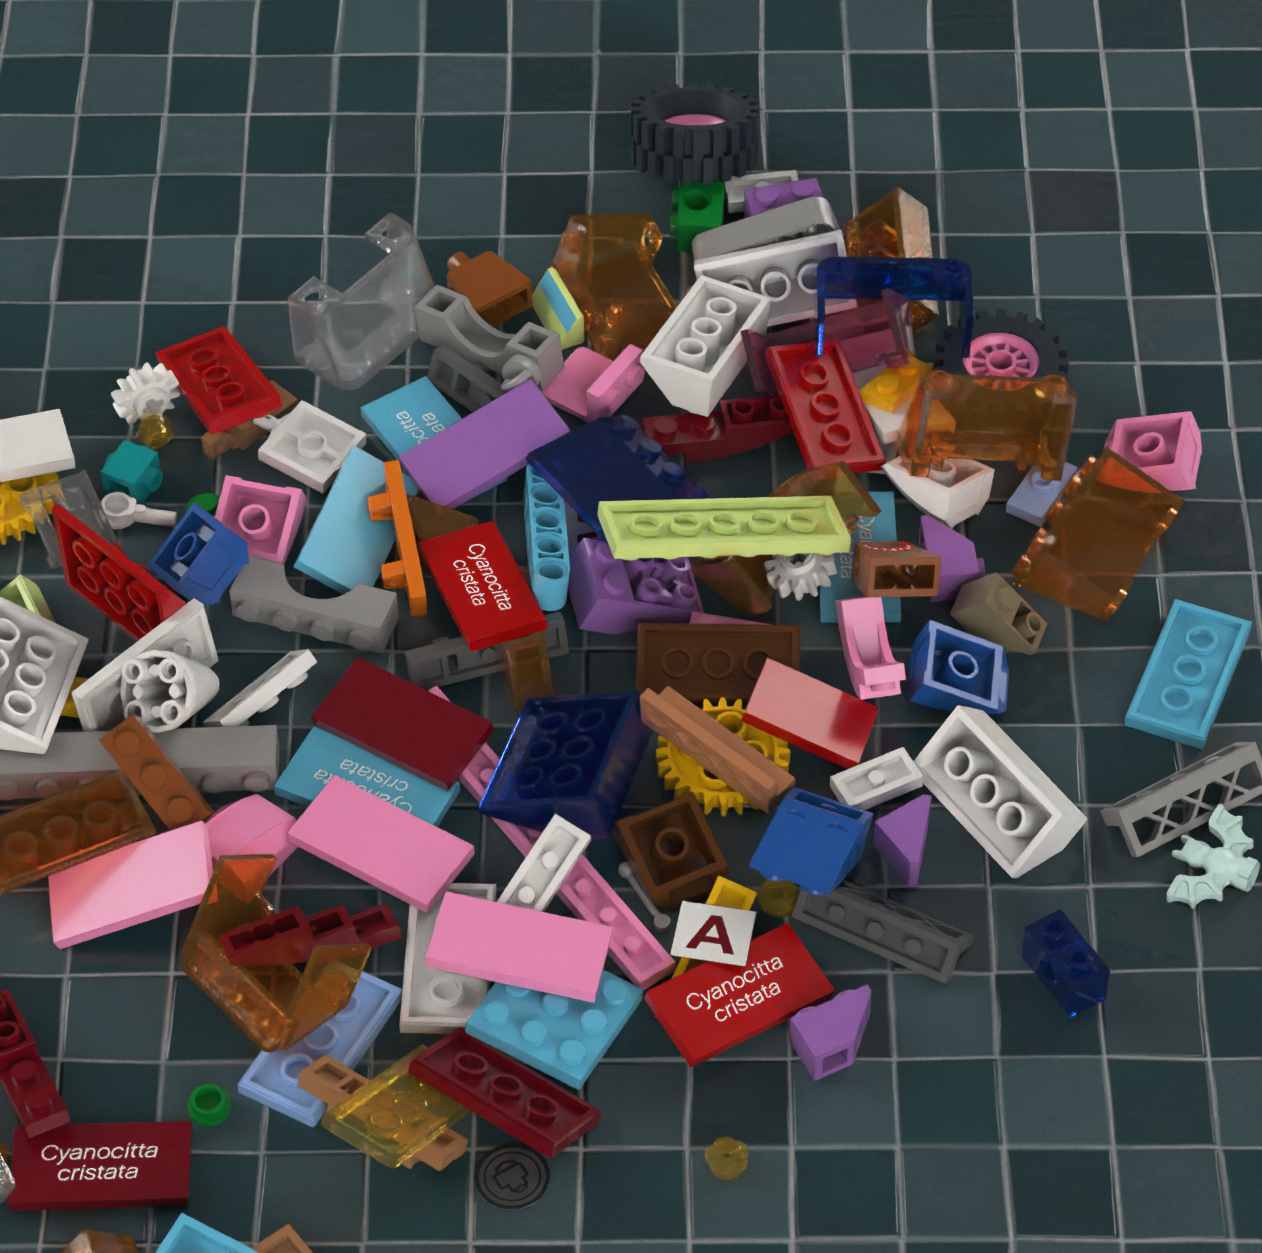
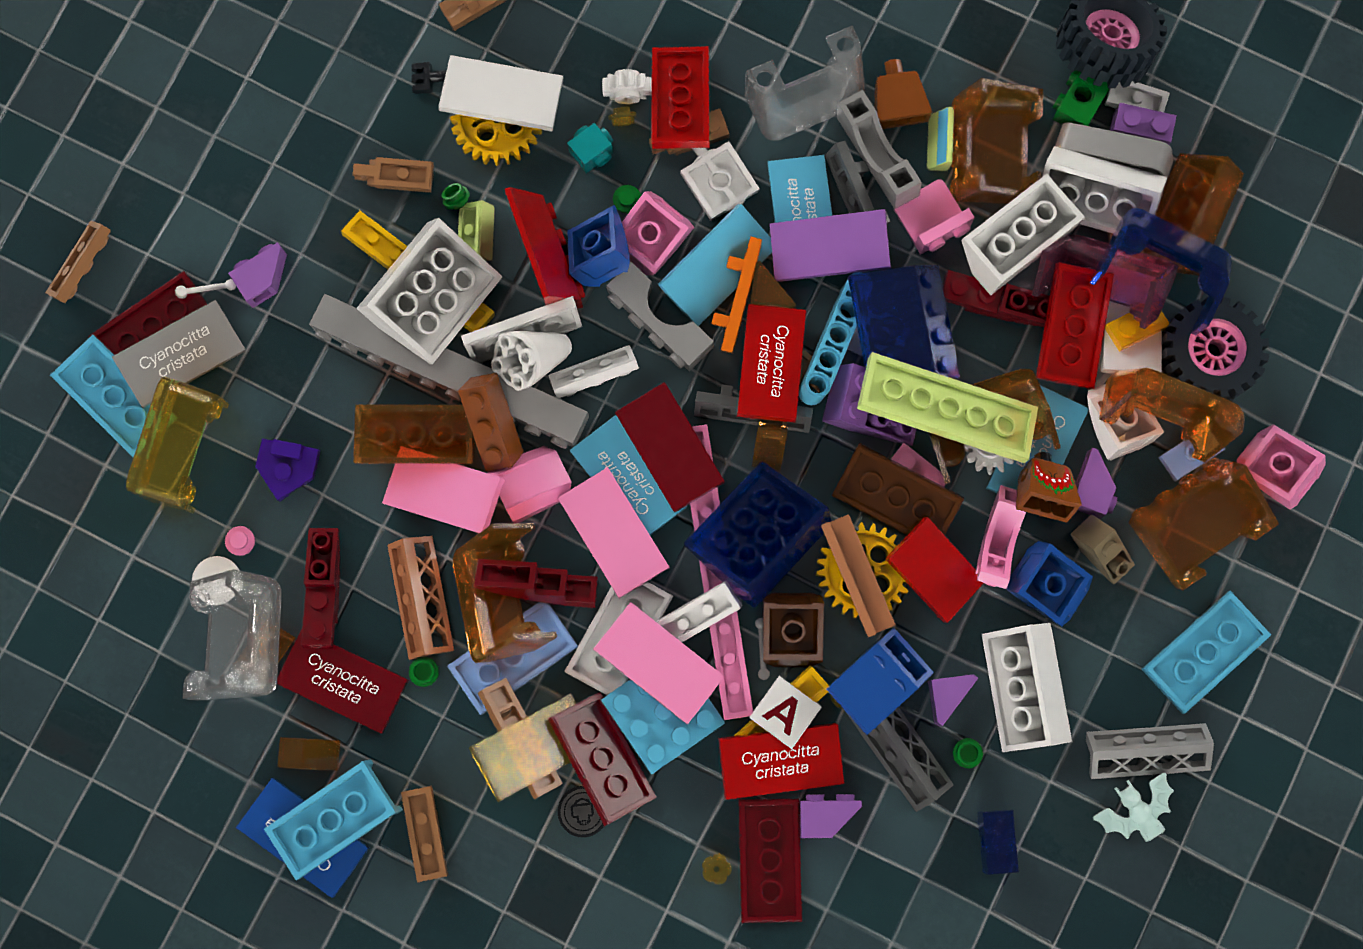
camera: 30 degrees right, 30 degrees up
clear plate [19,470,117,569] -> none
white plate [98,492,177,529] -> none
light grey tile [501,354,542,392] -> none
white plate [830,747,923,810] -> none
none -> nougat fence [387,536,454,660]
none -> dark red tile [739,798,802,923]
none -> green plate [953,738,983,768]

